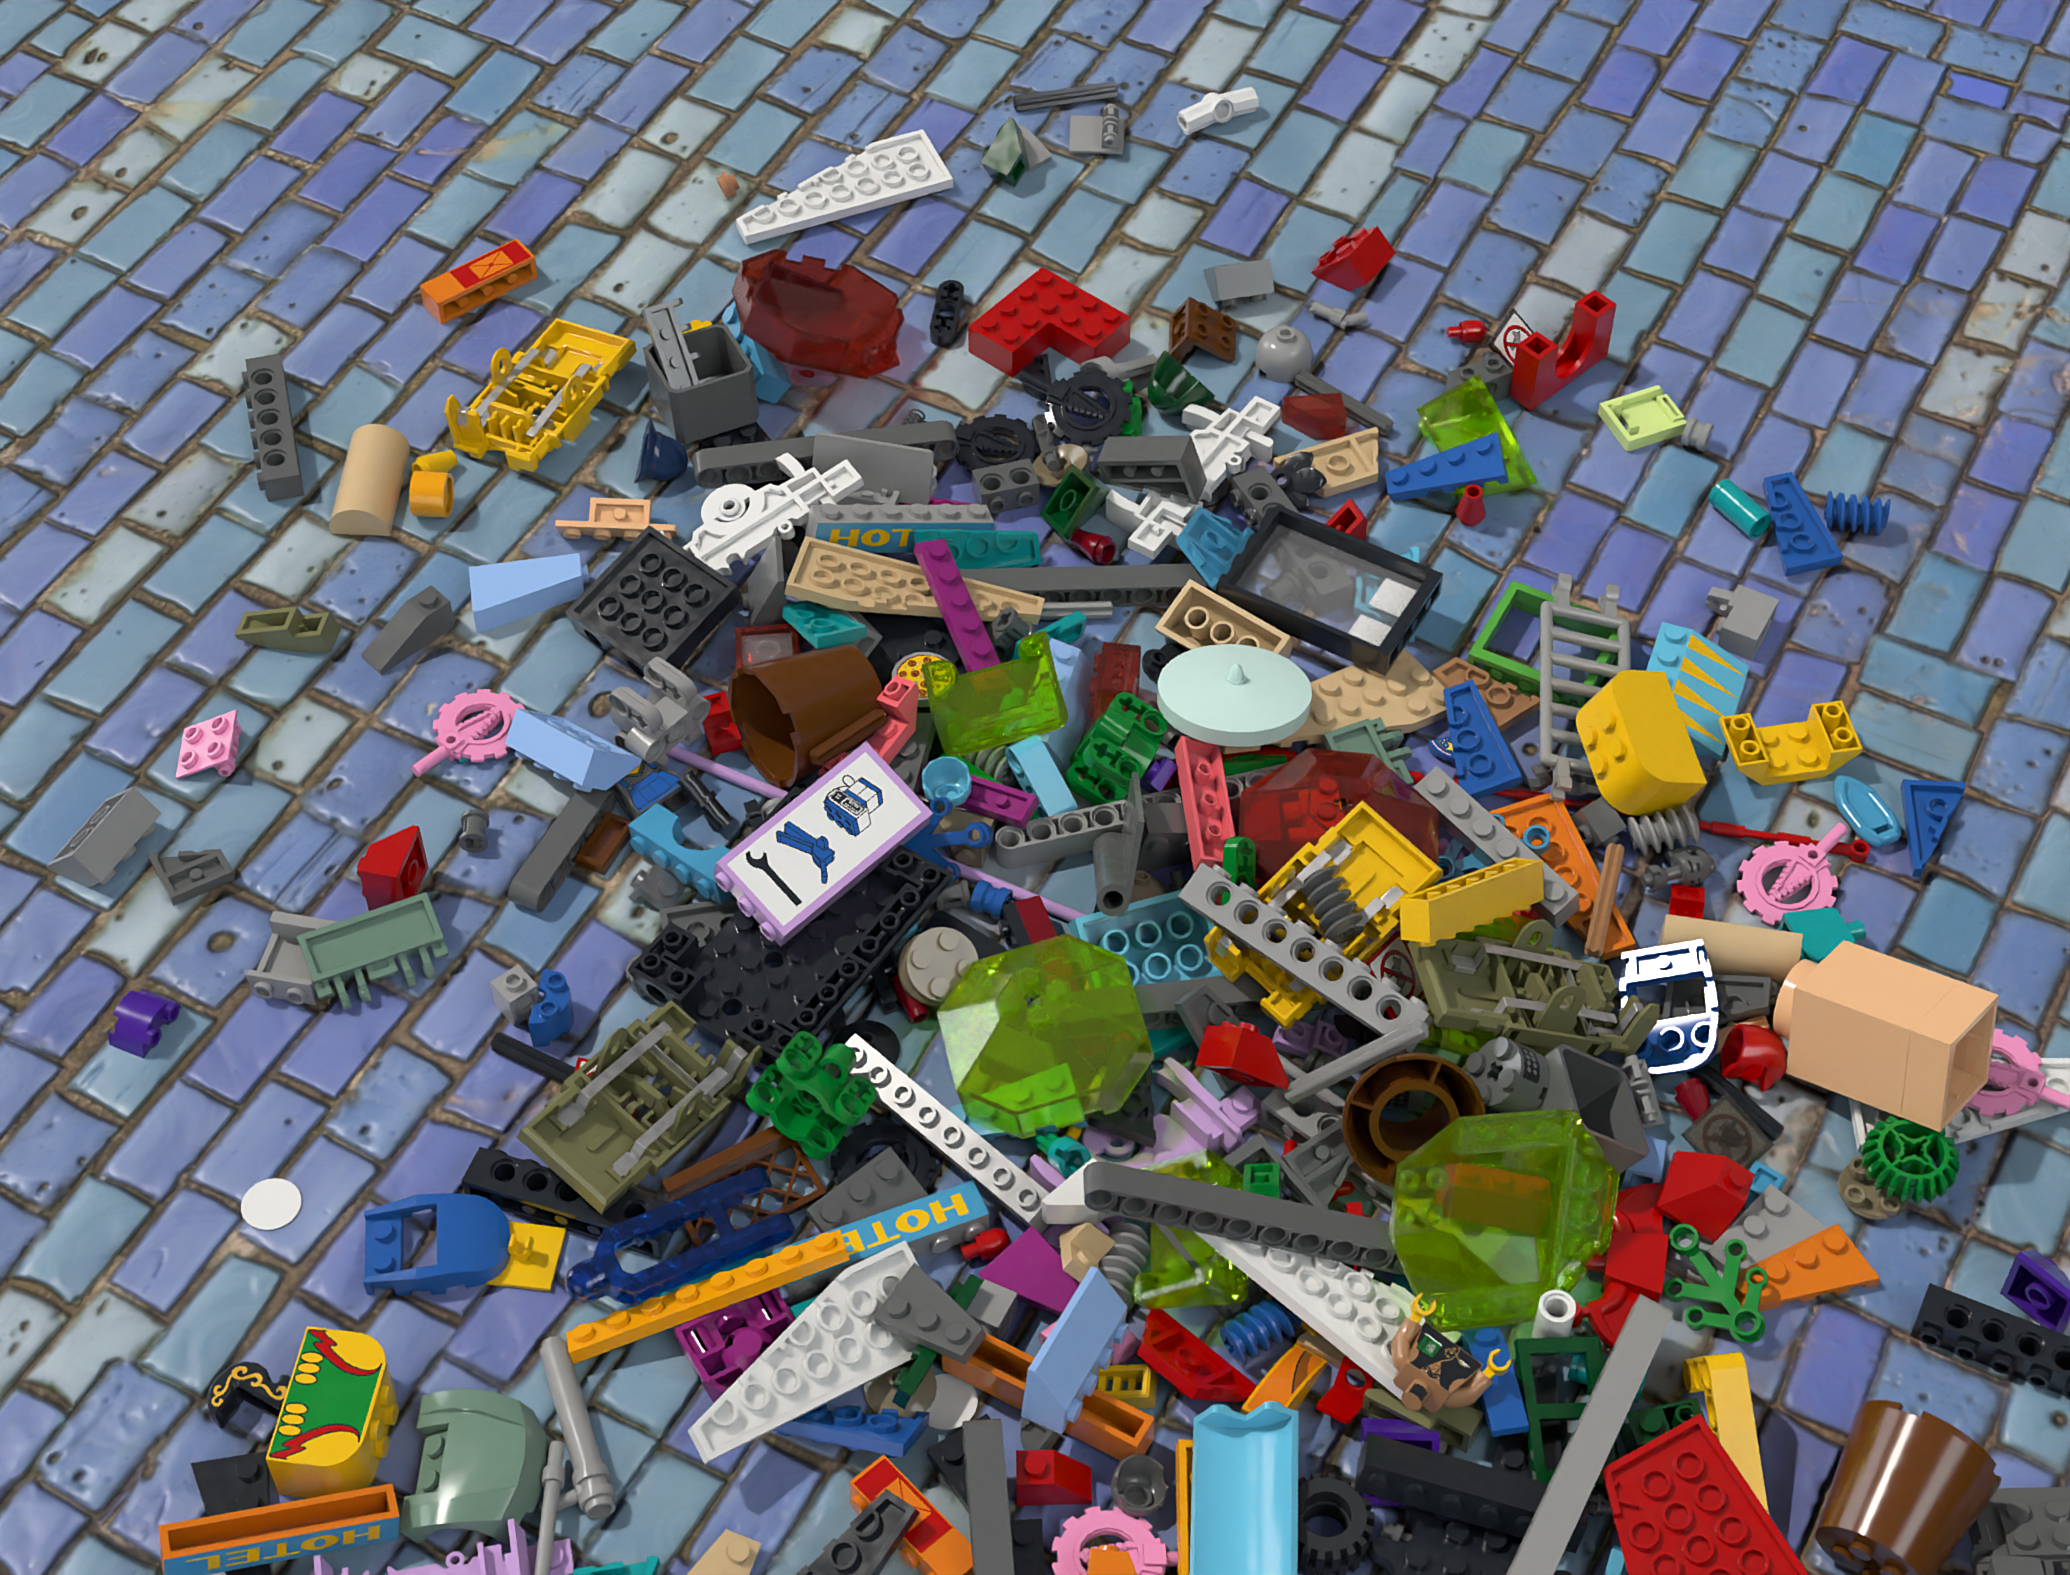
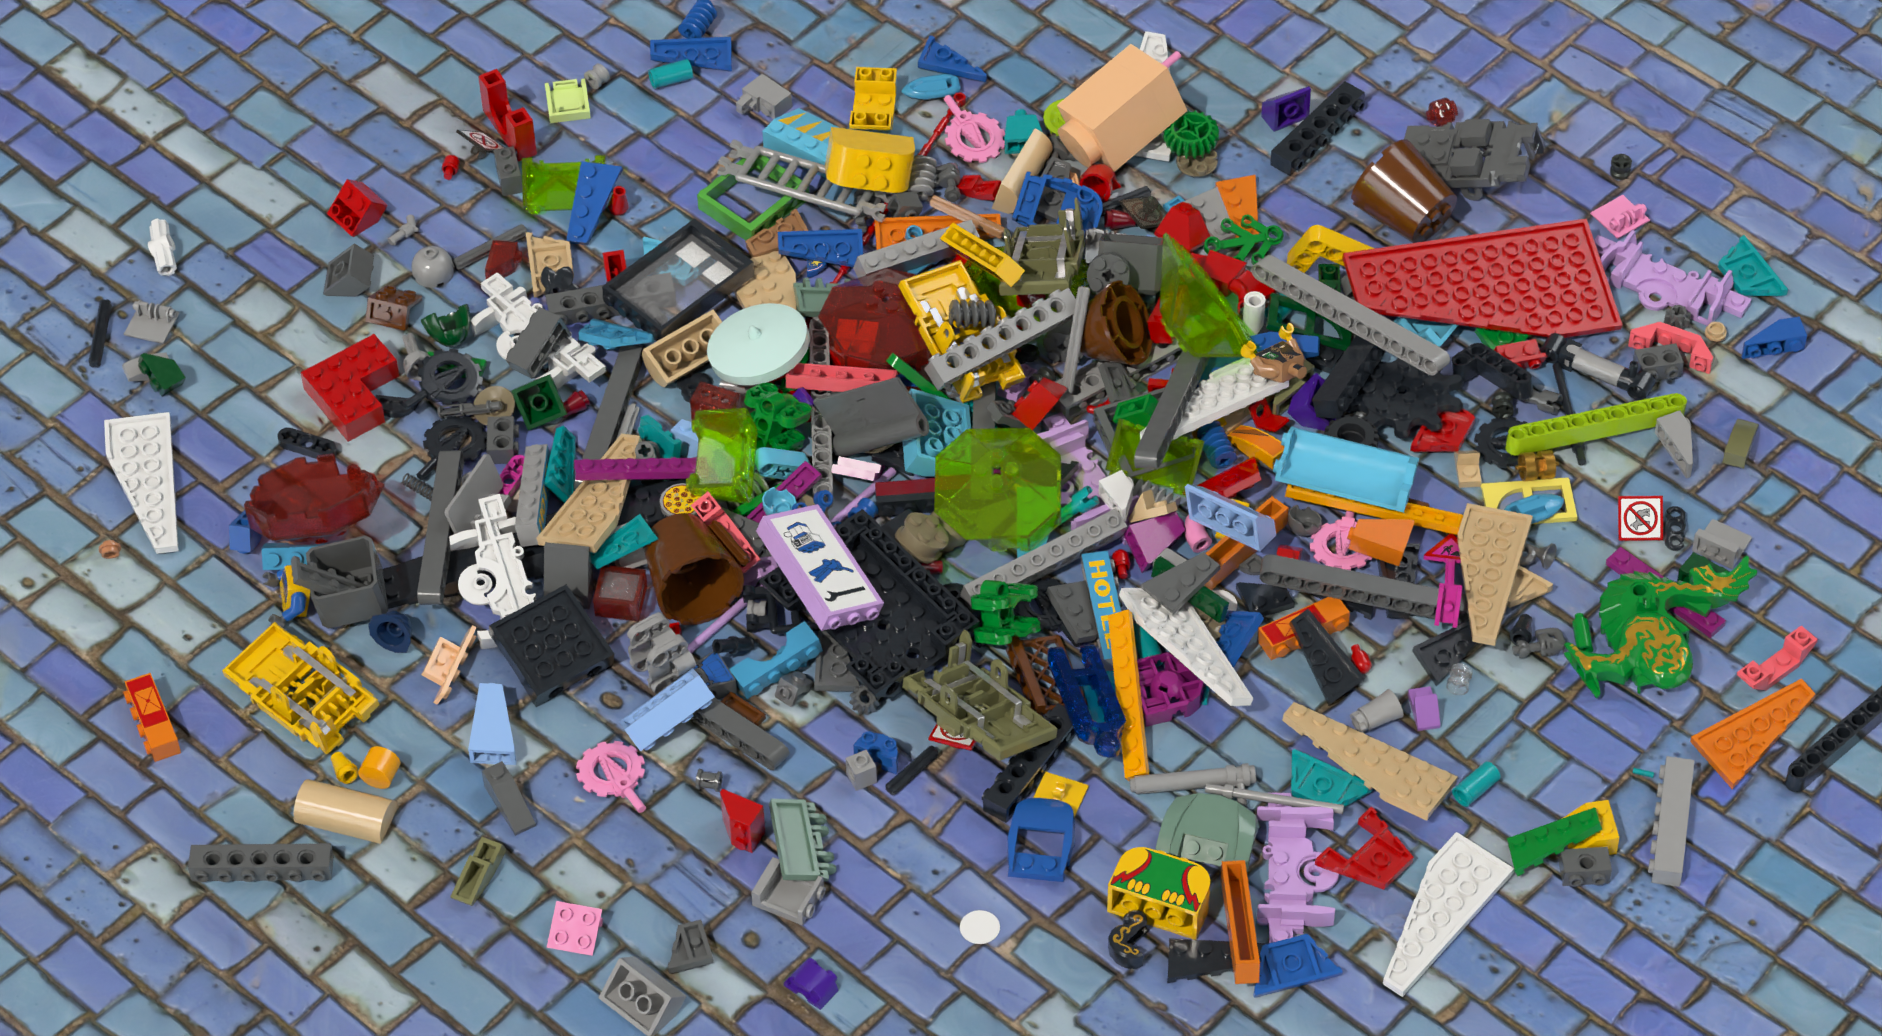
camera: 75 degrees left, 0 degrees up
none -> slope [831,456,885,481]

